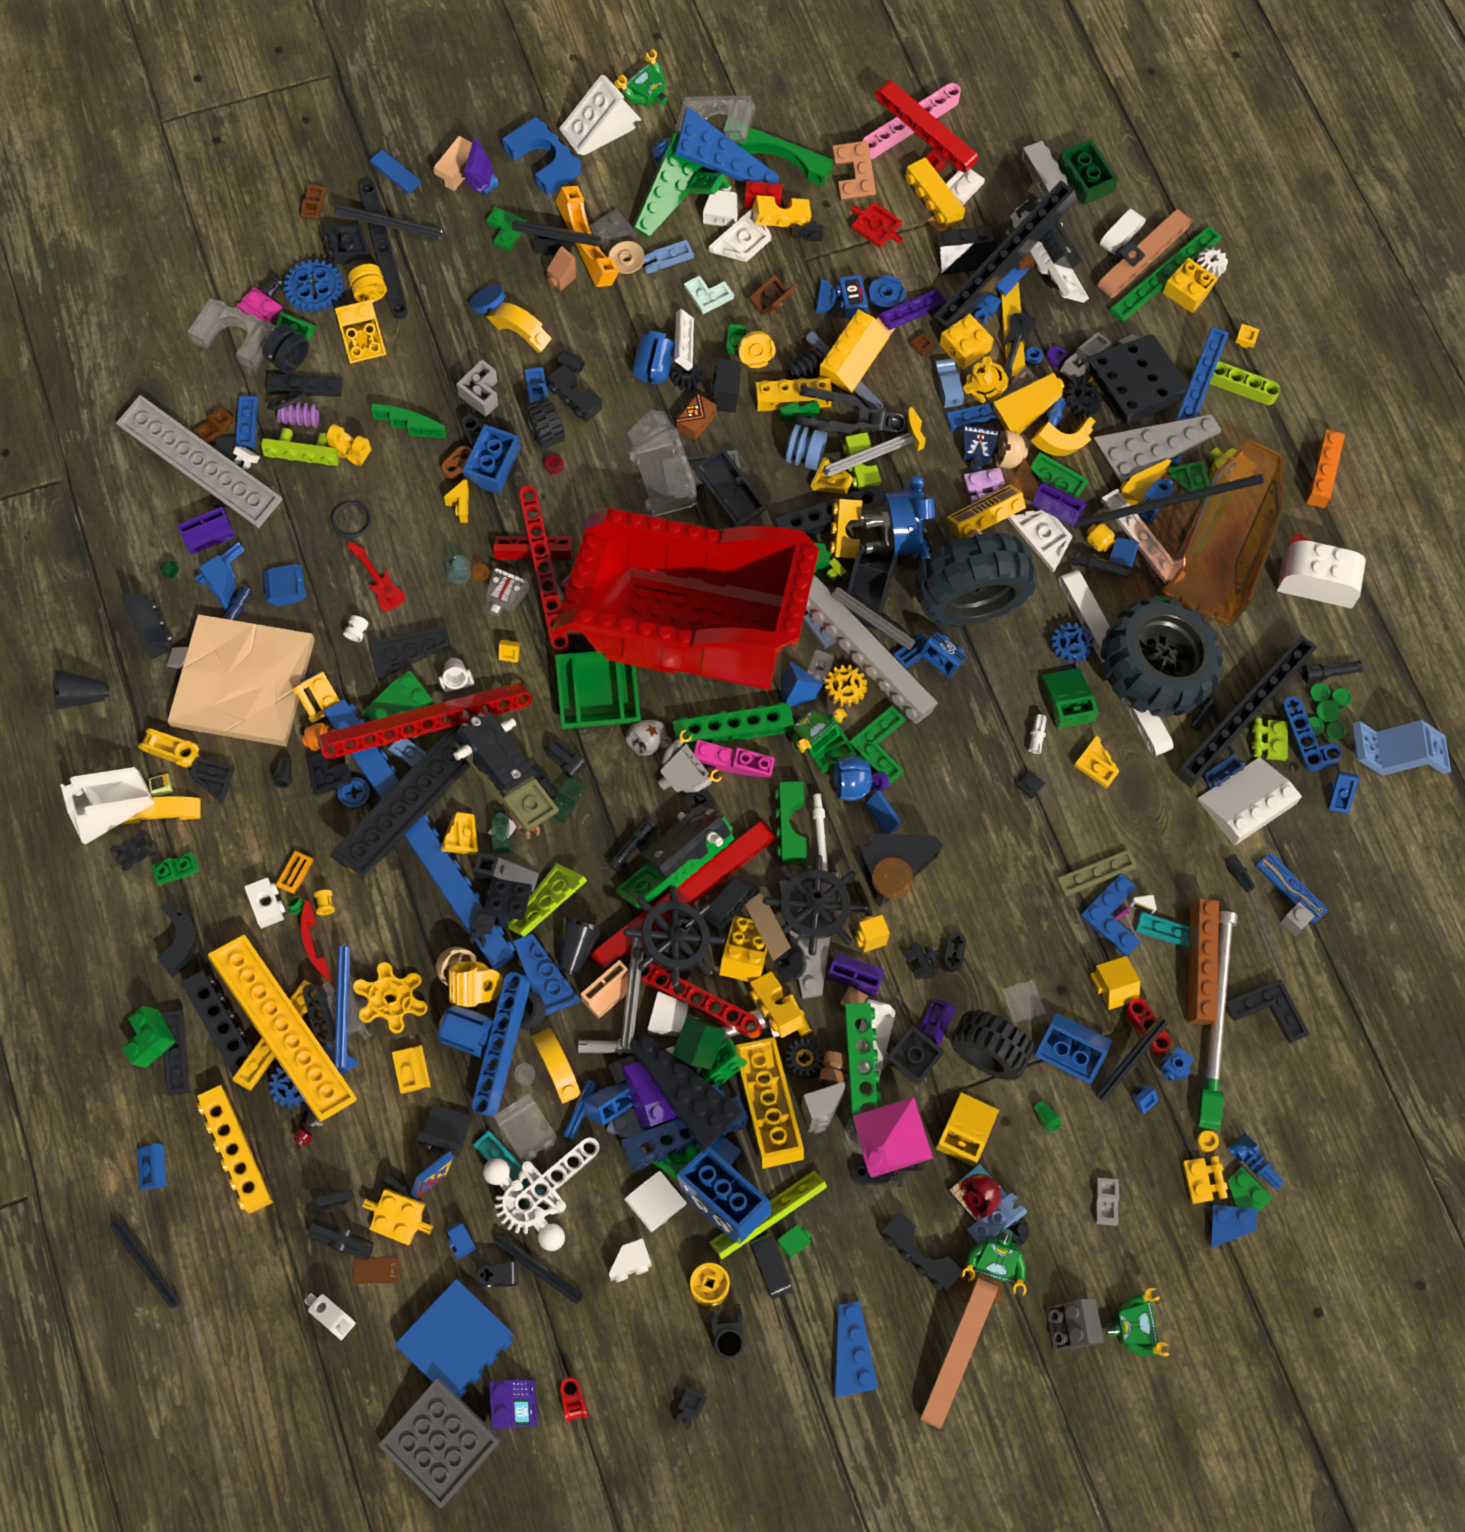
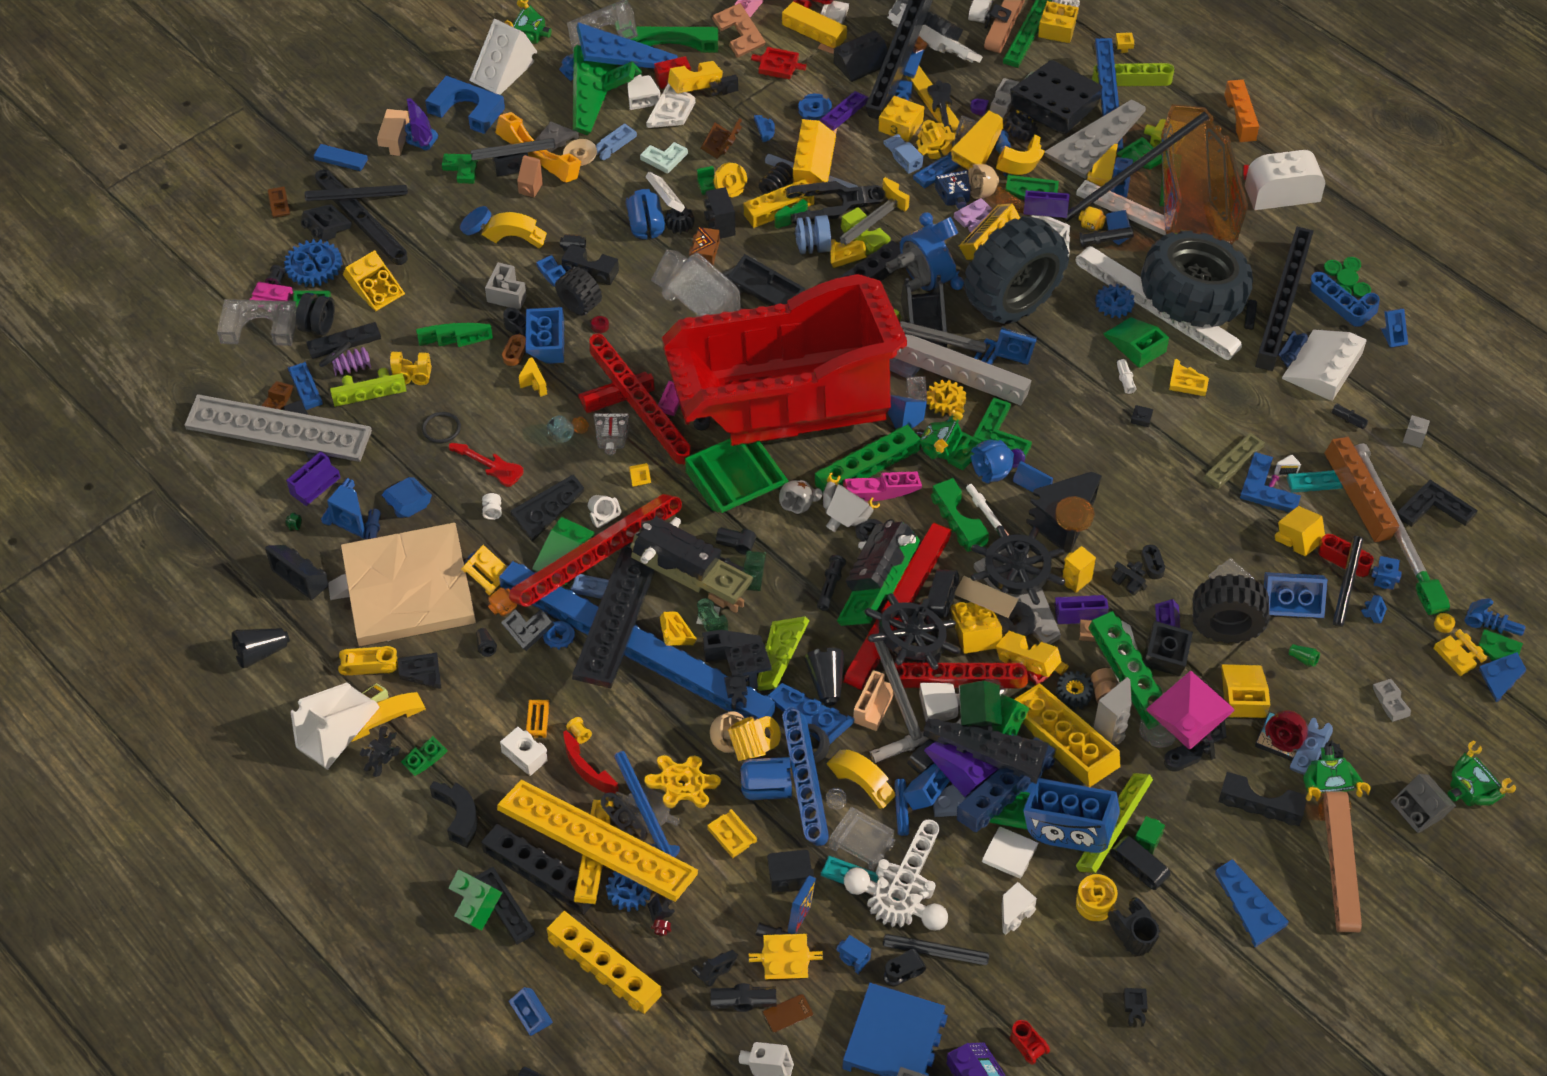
camera: 20 degrees left, 15 degrees down
white tile [233,446,260,469] -> none
green plate [287,896,306,915] -> none
yellow wheel [348,264,387,302] -> none
yellow arch [829,499,862,559] -> none
blue brick [836,275,868,319] -> none
reddish brown tile [909,332,936,357] -> none
blue plate [1024,347,1043,365] -> none
lime plate [1252,718,1288,761] -> none
blue tile [1255,852,1328,925] -> none
black pin [1302,660,1363,683] -> none
medium blue bracket [1352,720,1451,776] -> none

